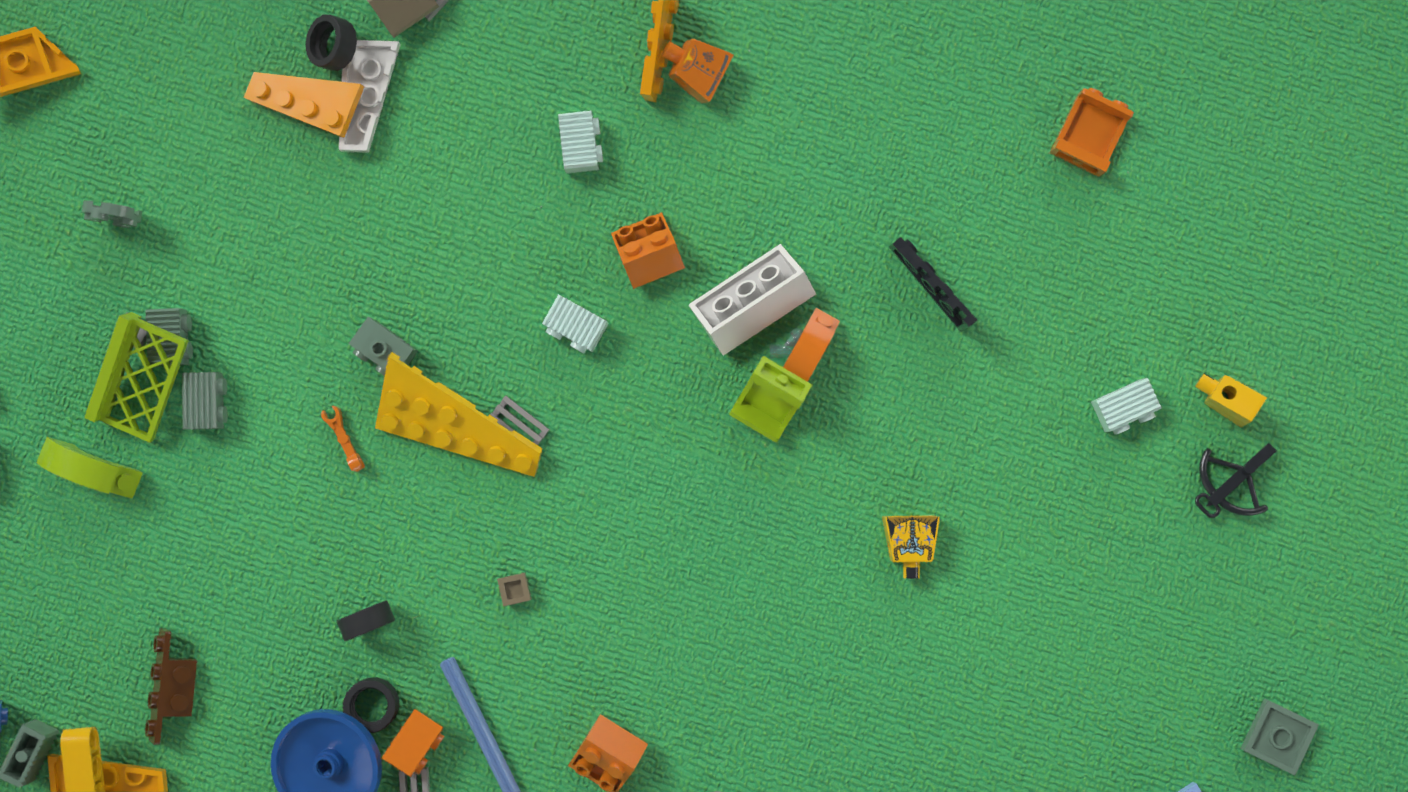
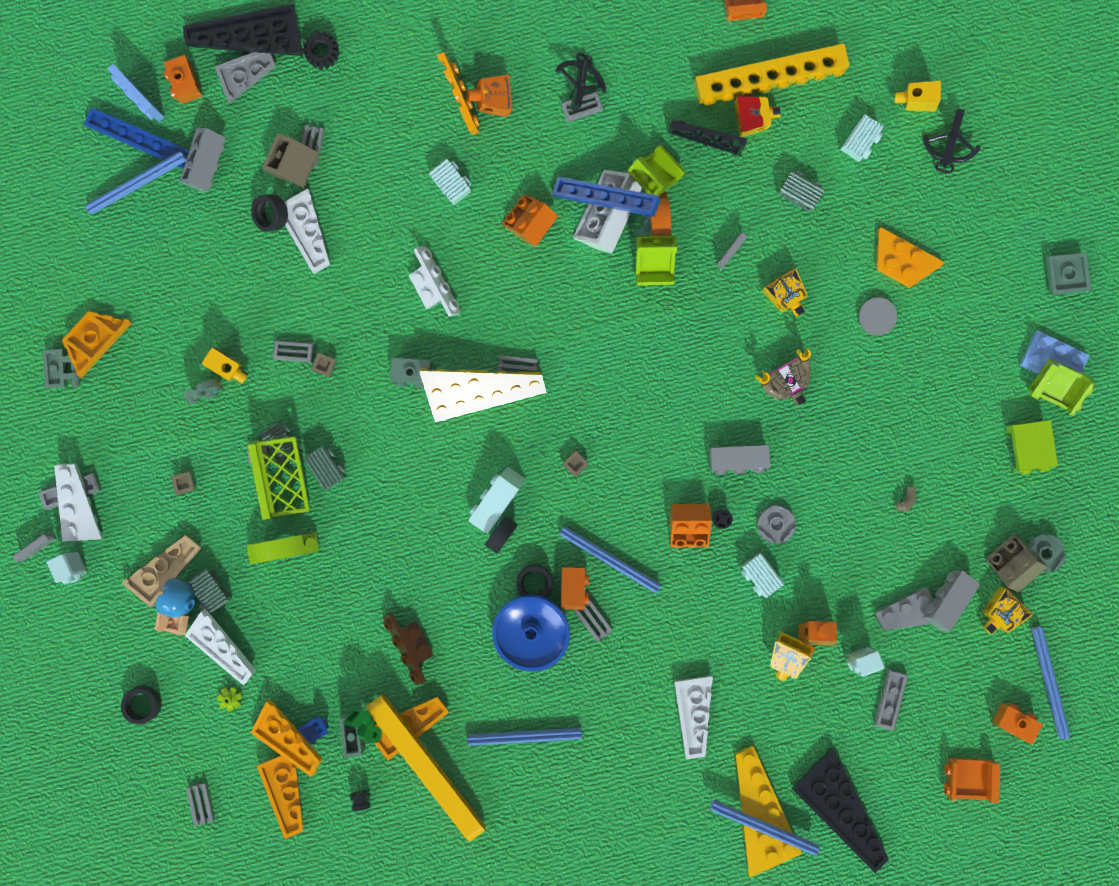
camera: 35 degrees left, 0 degrees up
light orange wing [244,72,365,138] -> none
orange piece [321,405,365,472] -> none
light aqua brick [542,294,609,353] -> none
none -> dark tan plate [171,472,196,495]
none -> yellow torso [201,348,249,384]
none -> light grey tile [273,340,314,363]
none -> dark tan plate [311,353,337,378]
none -> green leg [342,708,382,743]
none -> white bracket [409,246,461,316]
none -> light aqua wedge [469,467,527,534]
none -> blue plate [552,177,661,217]
none -> black piece [555,53,606,112]
none -> light grey tile [561,91,603,122]
none -> lime panel [627,145,686,196]
none -> yellow brick [694,43,850,106]
none -> light grey brick [709,445,770,475]
none -> black wheel [712,509,733,529]
none -> light grey tile [717,232,748,270]
none -> torso [734,97,781,137]
none -> torso [755,346,811,406]
none -> sand green brick [778,171,825,213]
none -> light grey tile [858,297,897,336]
none -> light orange wing [876,227,945,288]

